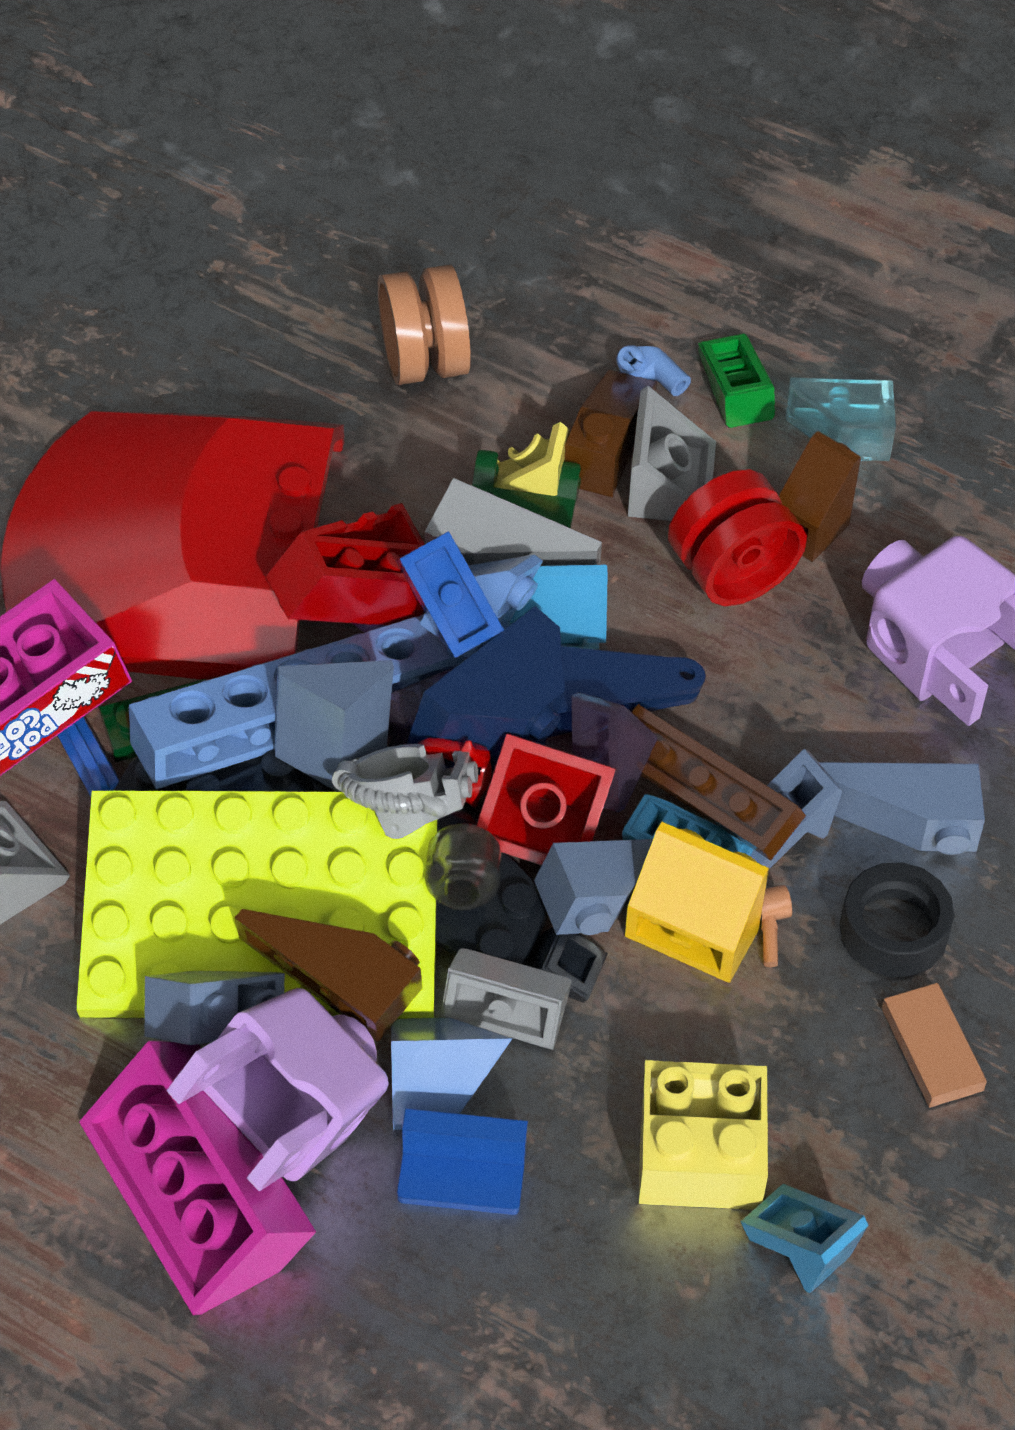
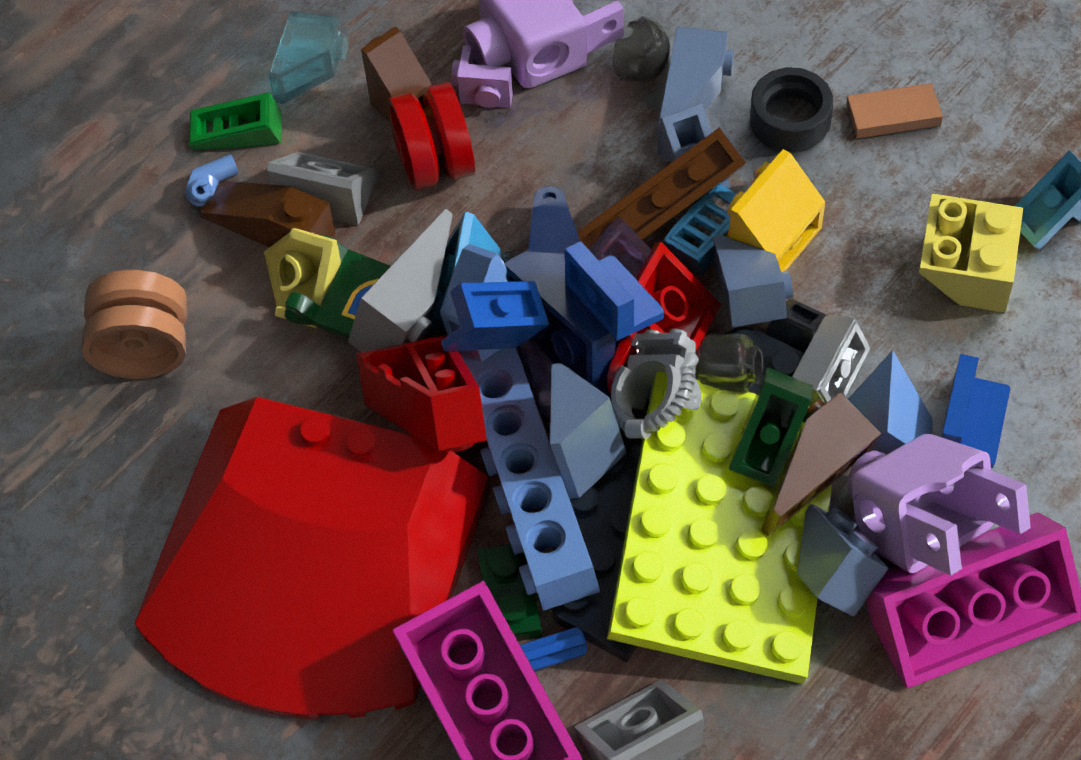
camera: 75 degrees left, 5 degrees up
none -> lavender bracket [451,45,513,108]
none -> blue panel [565,242,664,341]
none -> clear smoke hair [613,16,670,82]
none -> dark green slope [729,367,813,487]

